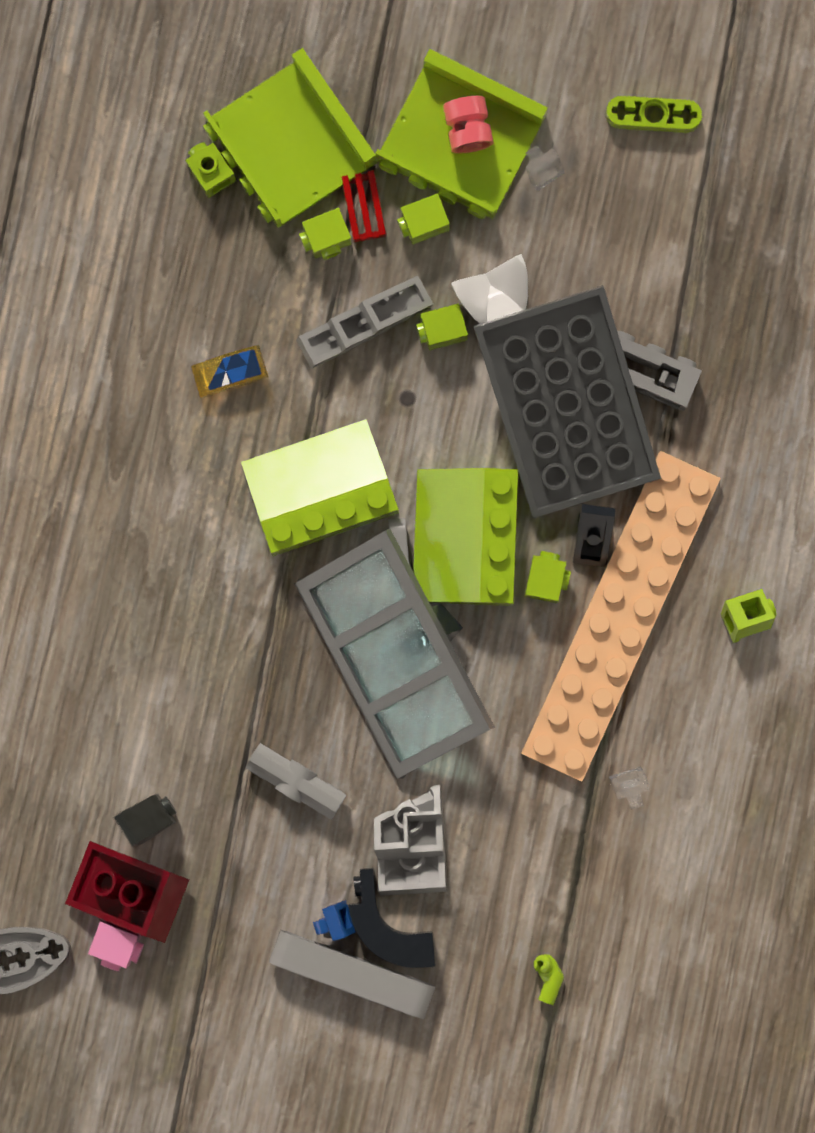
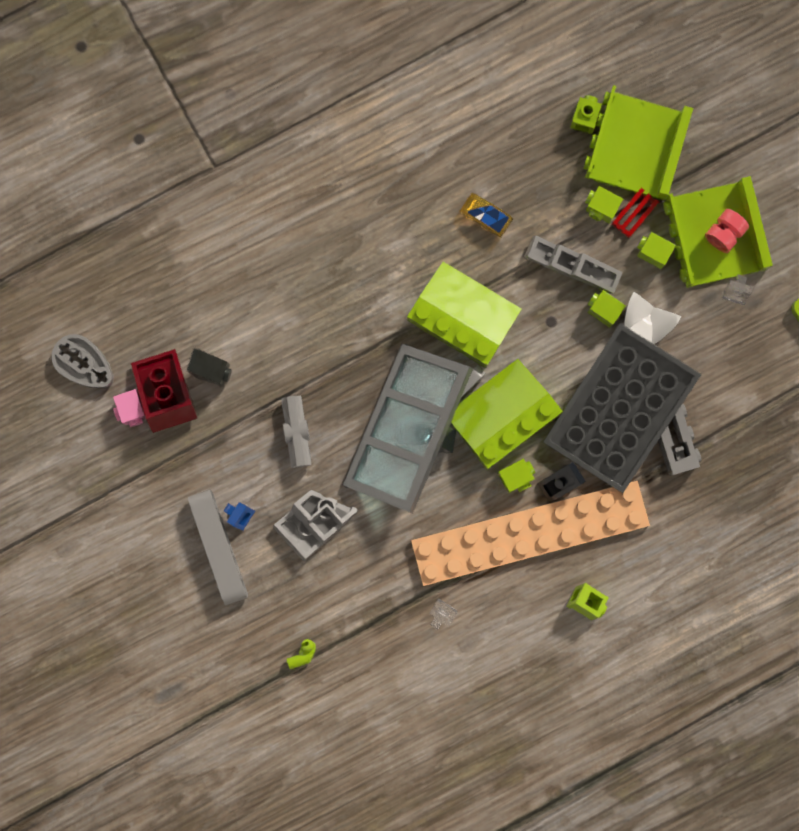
camera: 50 degrees right, 0 degrees up
black arch [349,868,435,968] -> none

